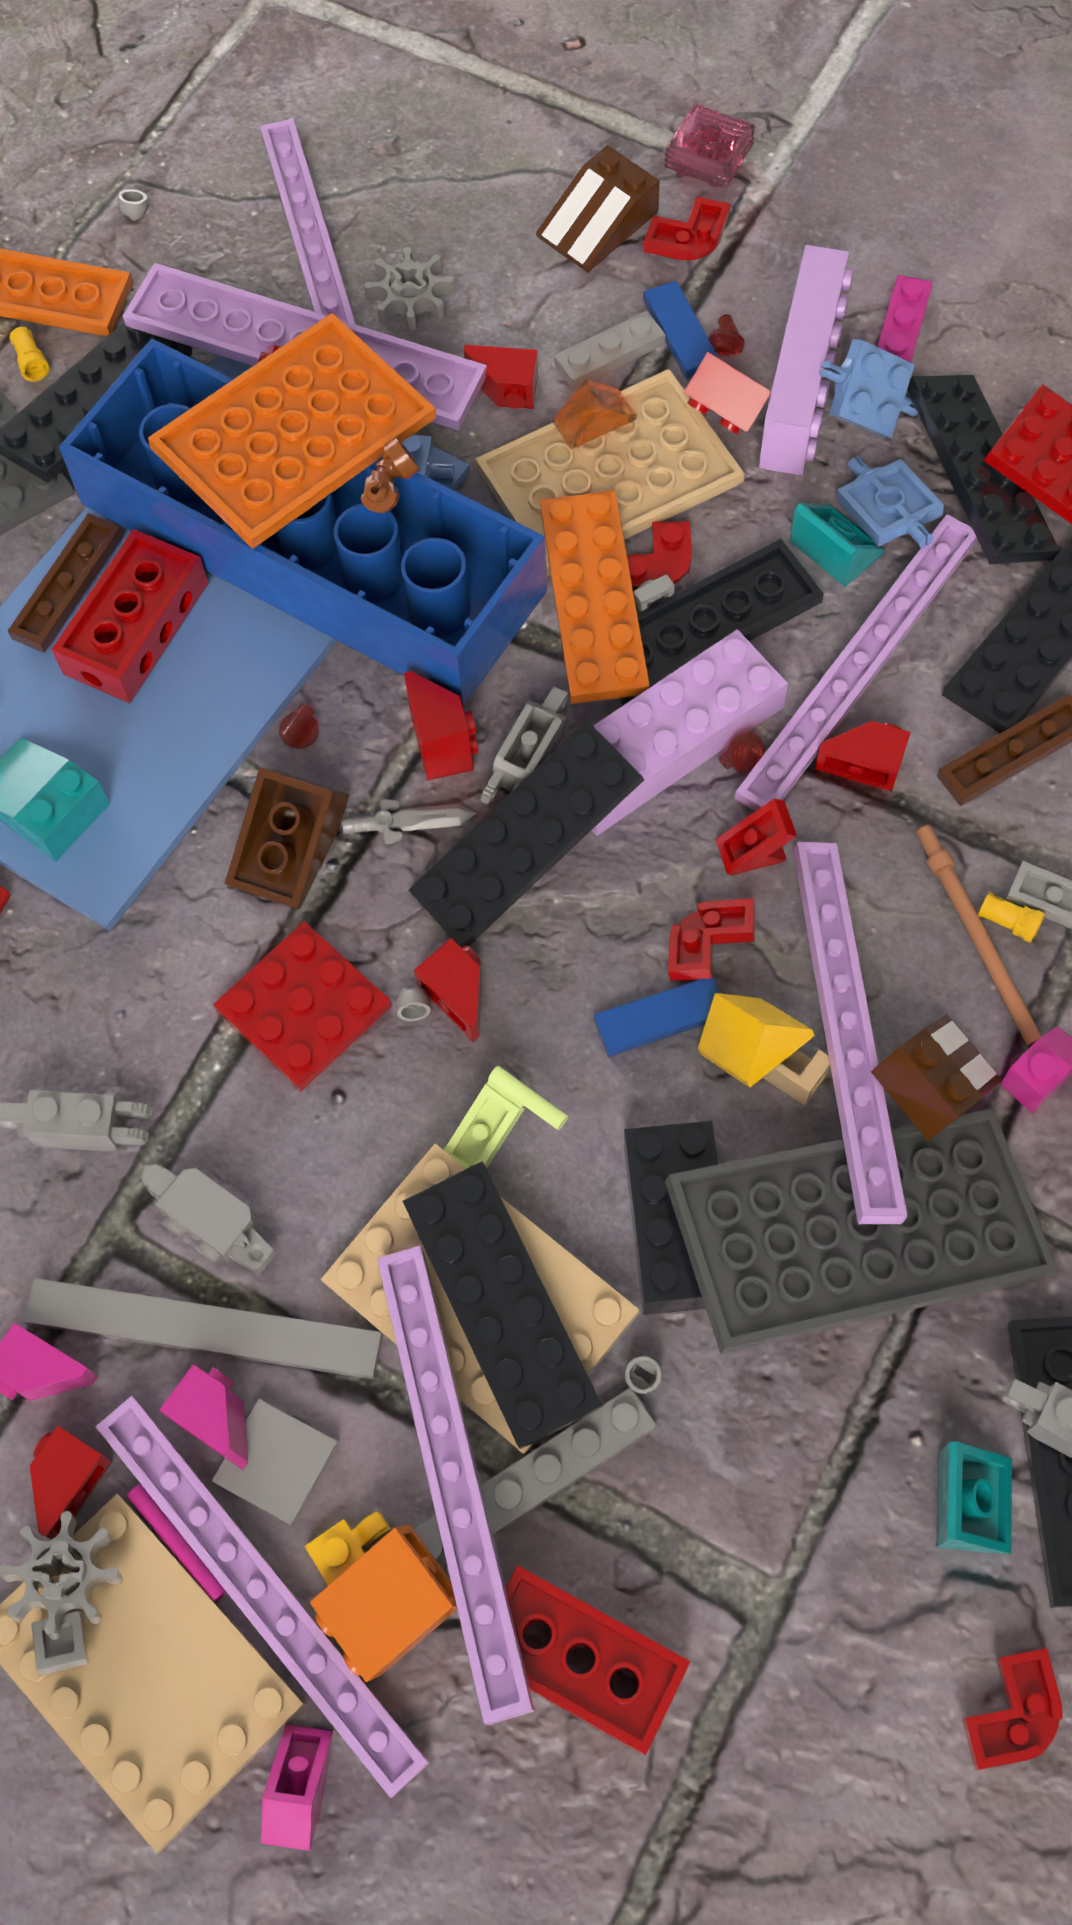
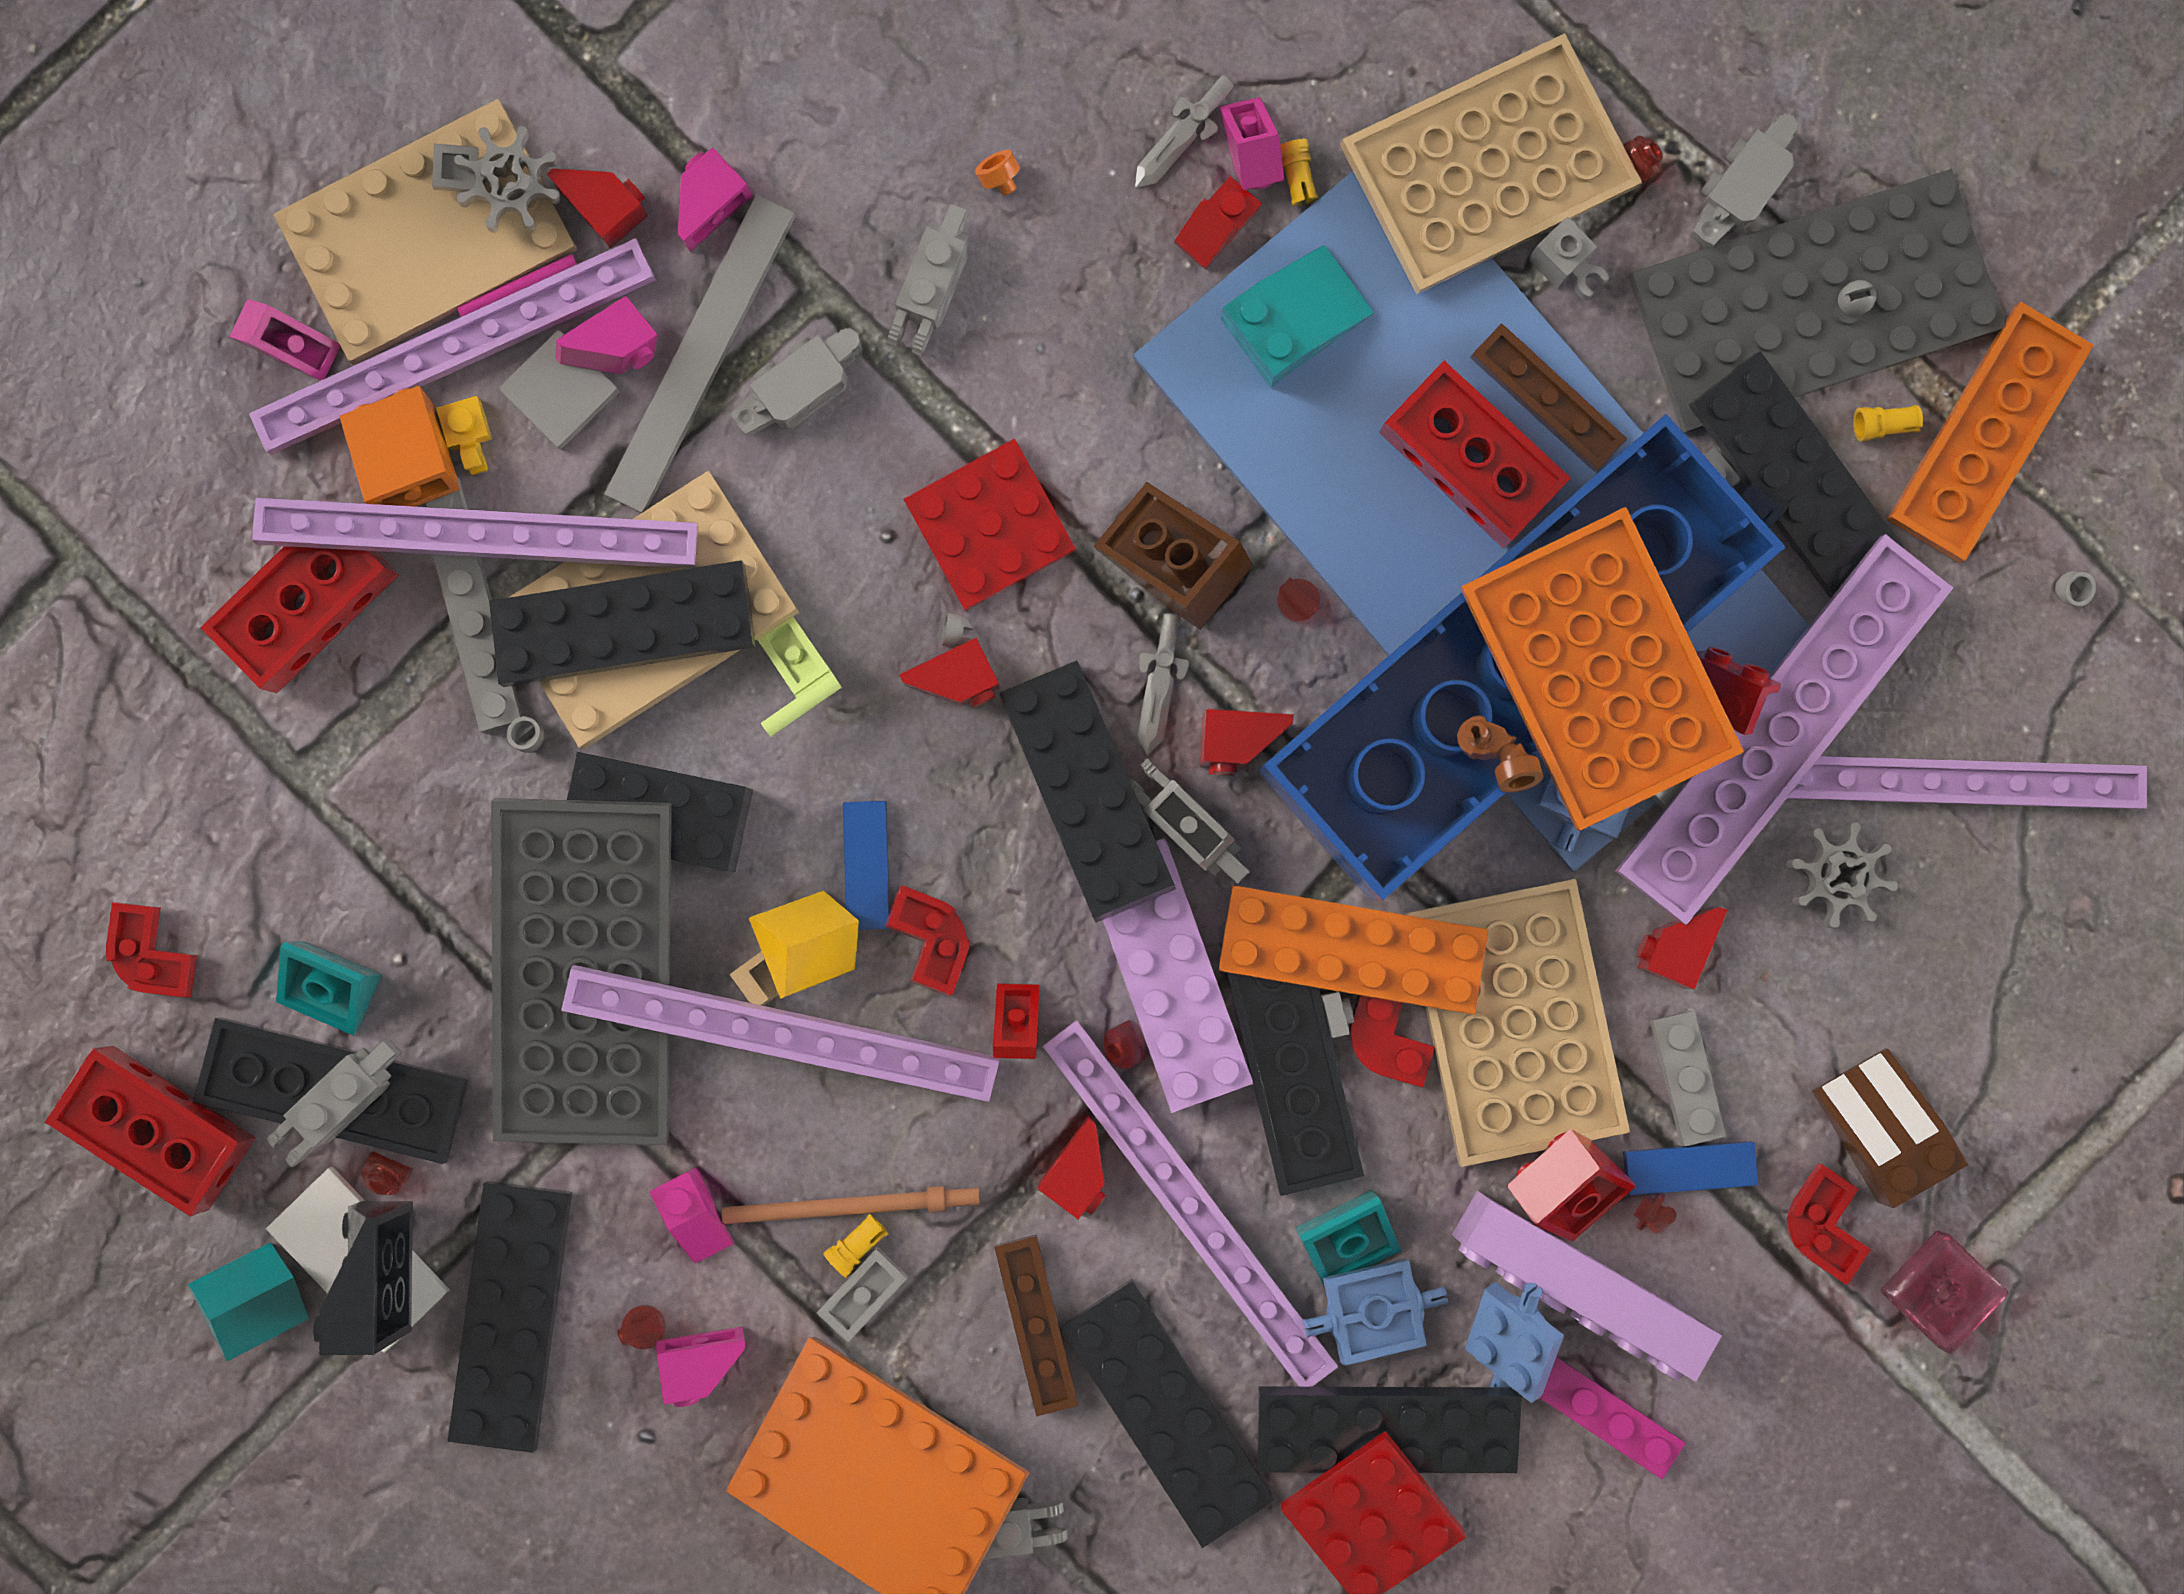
camera: 105 degrees right, 20 degrees up
clear orange slope [553,379,636,450] -> none
reddish brown slope [871,1014,1002,1141] -> none

